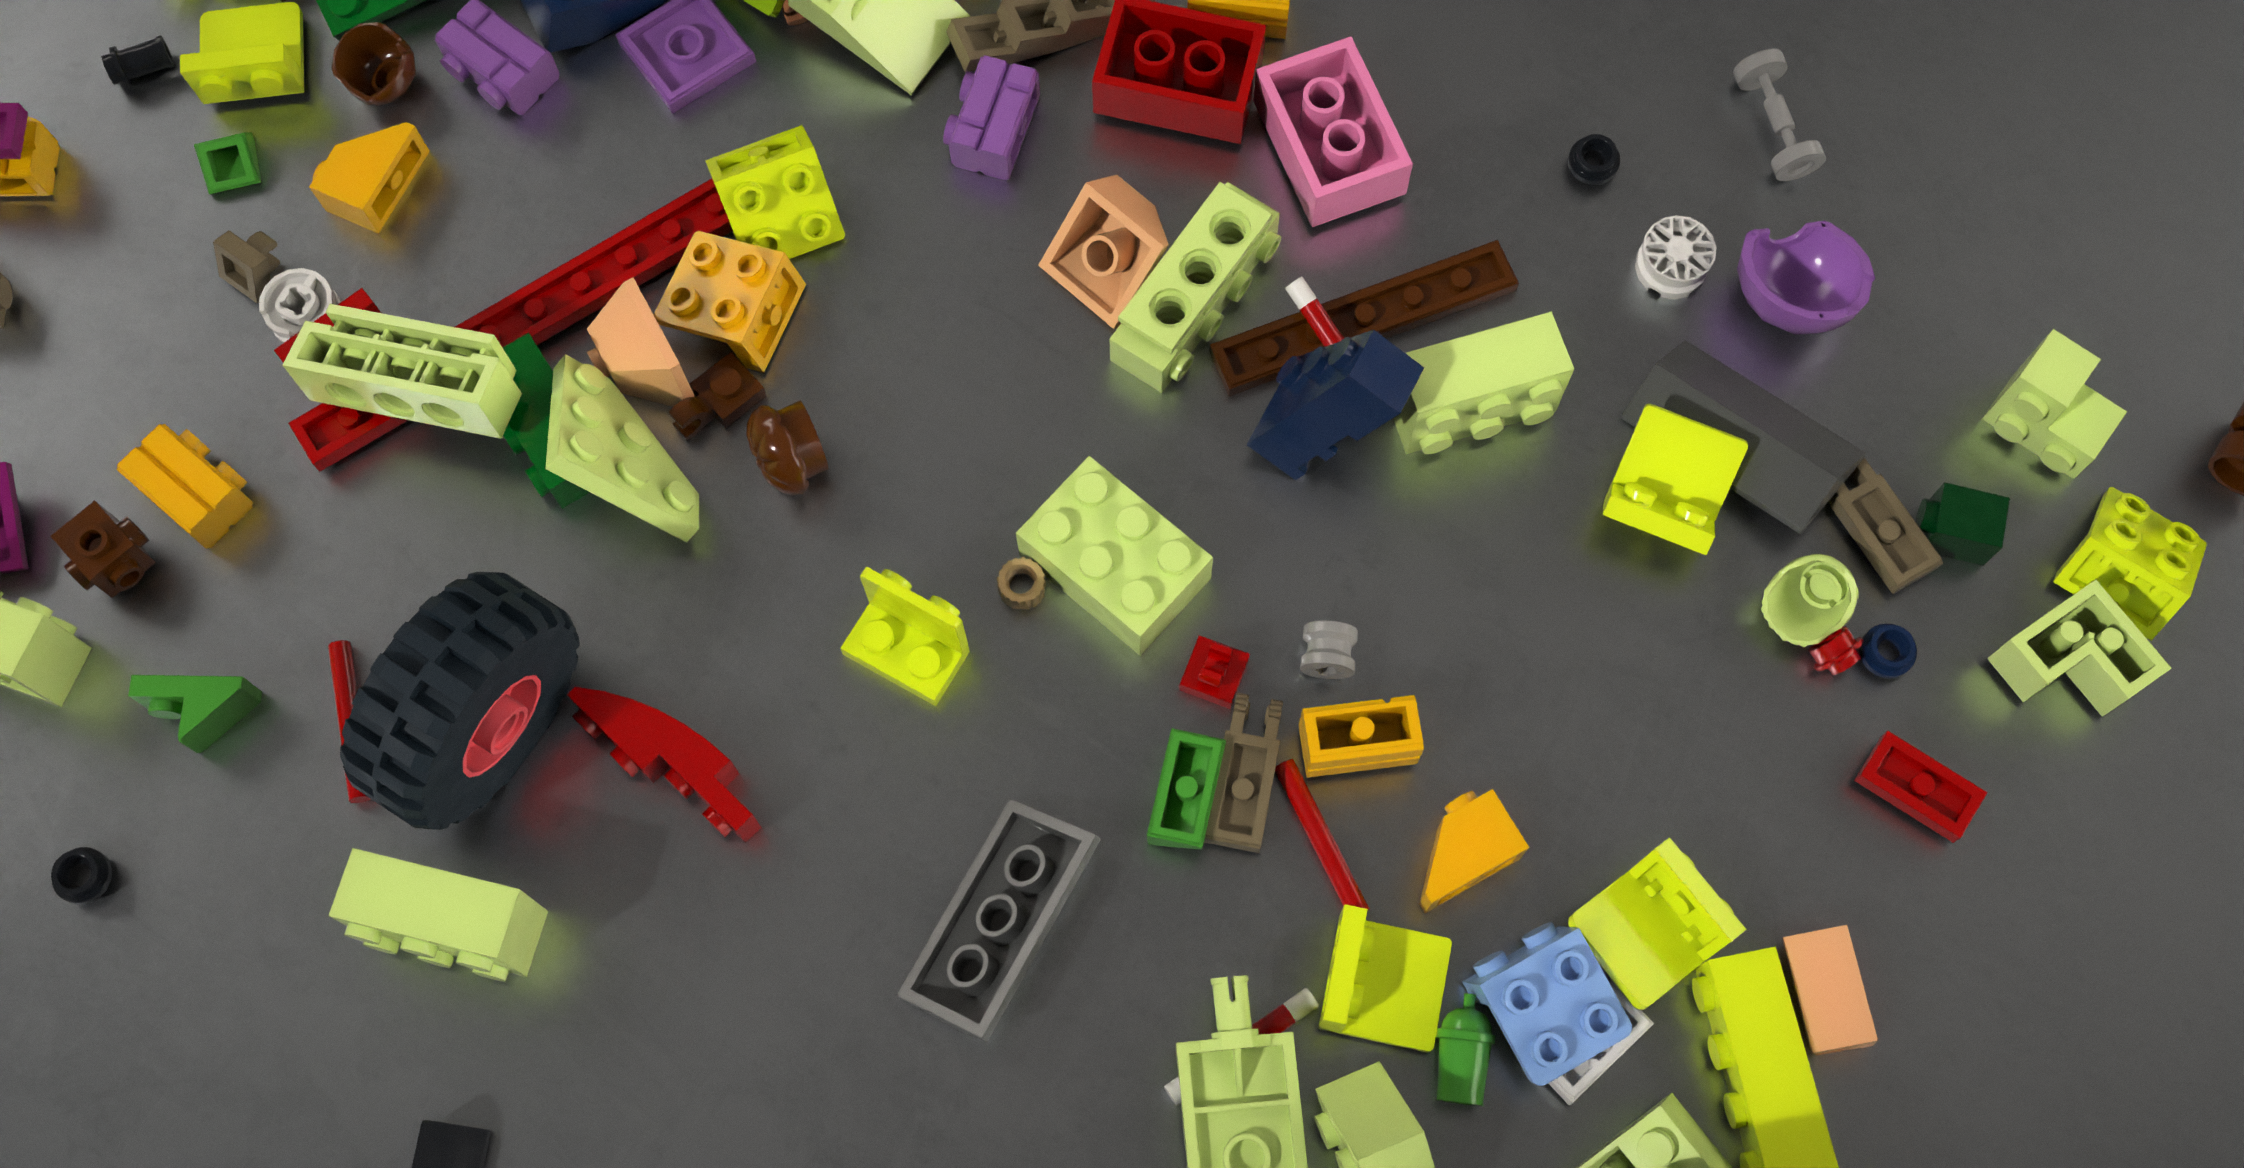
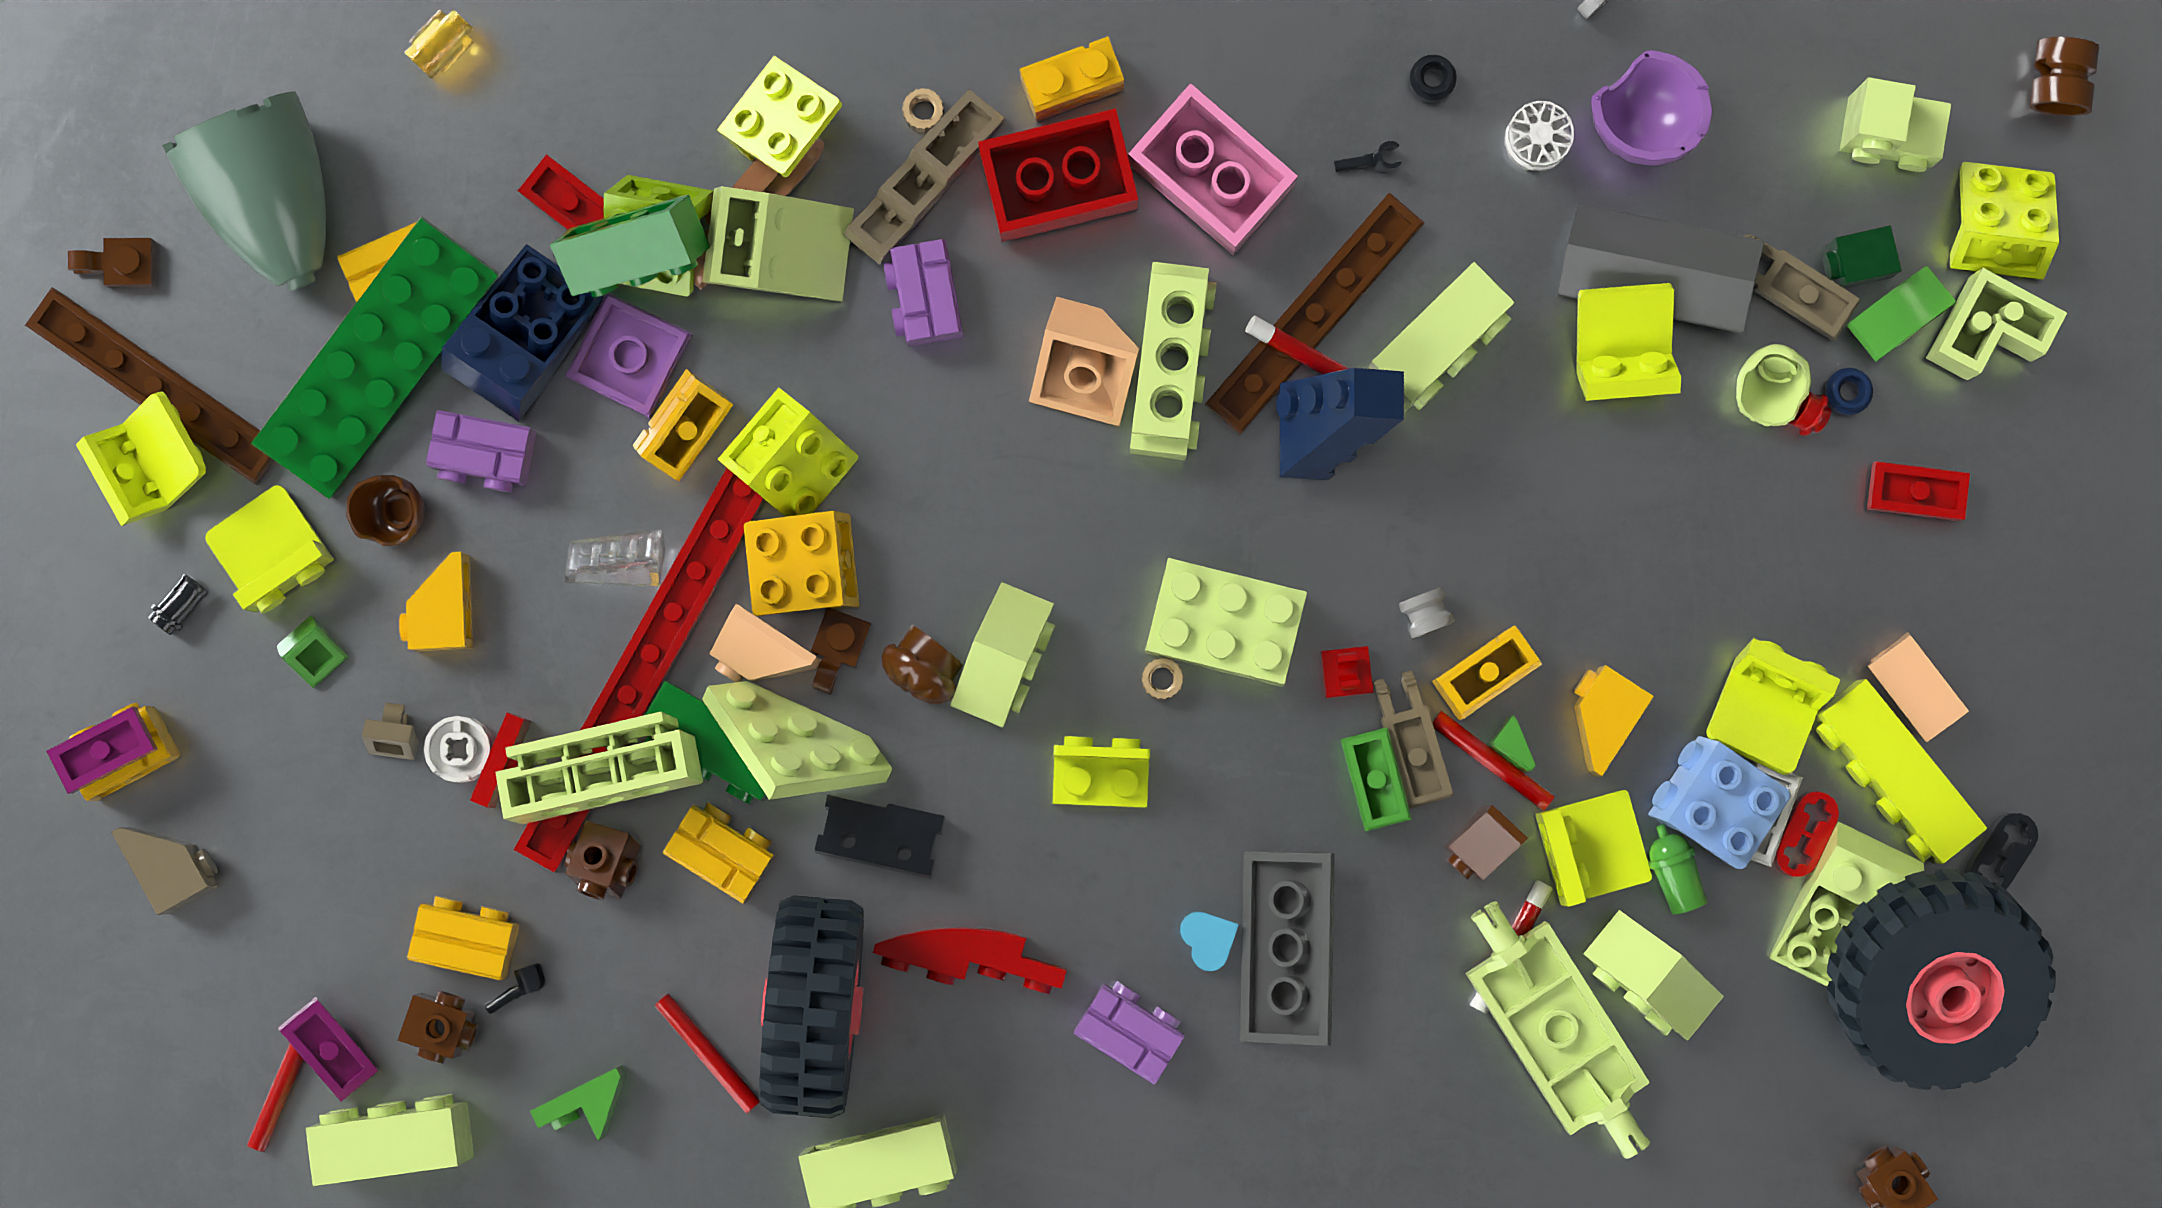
camera: 25 degrees left, 15 degrees up
none -> black hand [484,963,546,1014]
none -> clear slope [565,530,665,587]
none -> reddish brown brick [565,820,641,900]
none -> yellow brick [632,369,734,481]
none -> yellow brick [663,802,777,904]
none -> black piece [814,795,945,879]
none -> yellowish green brick [950,582,1055,727]
none -> medium lavender brick [1073,981,1185,1085]
none -> medium azure tile [1180,911,1239,971]
none -> black hand [1334,141,1402,174]
none -> slope [1444,805,1528,880]
none -> bright green slope [1488,715,1536,772]
none -> red beam [1773,791,1839,877]
none -> bright green slope [1847,265,1956,362]

